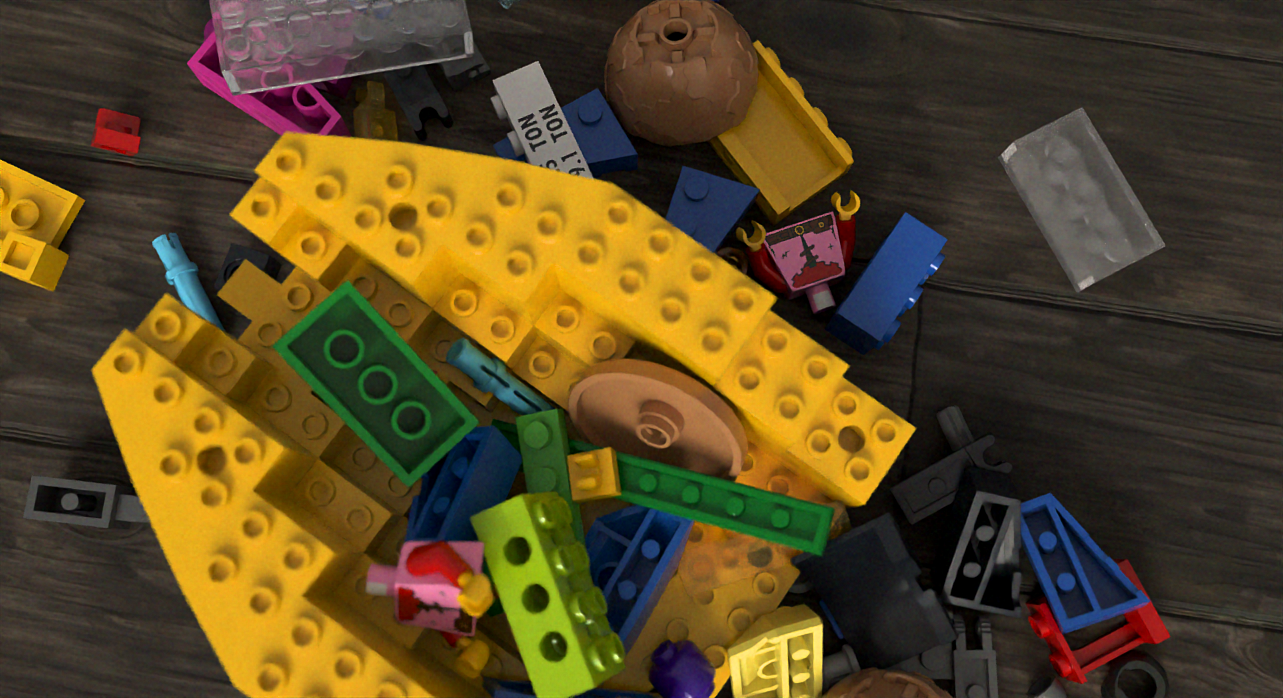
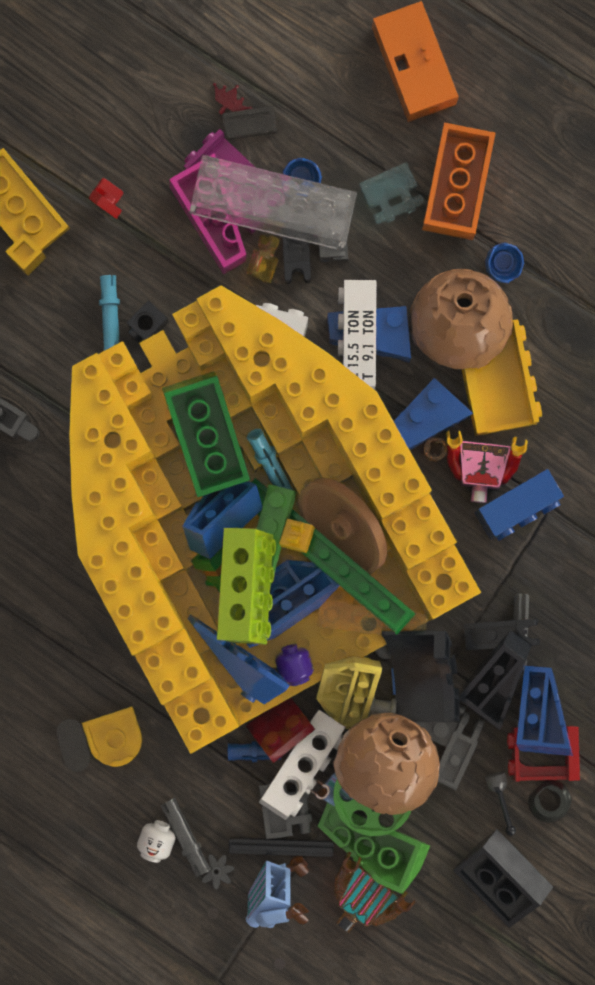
camera: 25 degrees right, 5 degrees up
torso [366,540,494,680] -> none

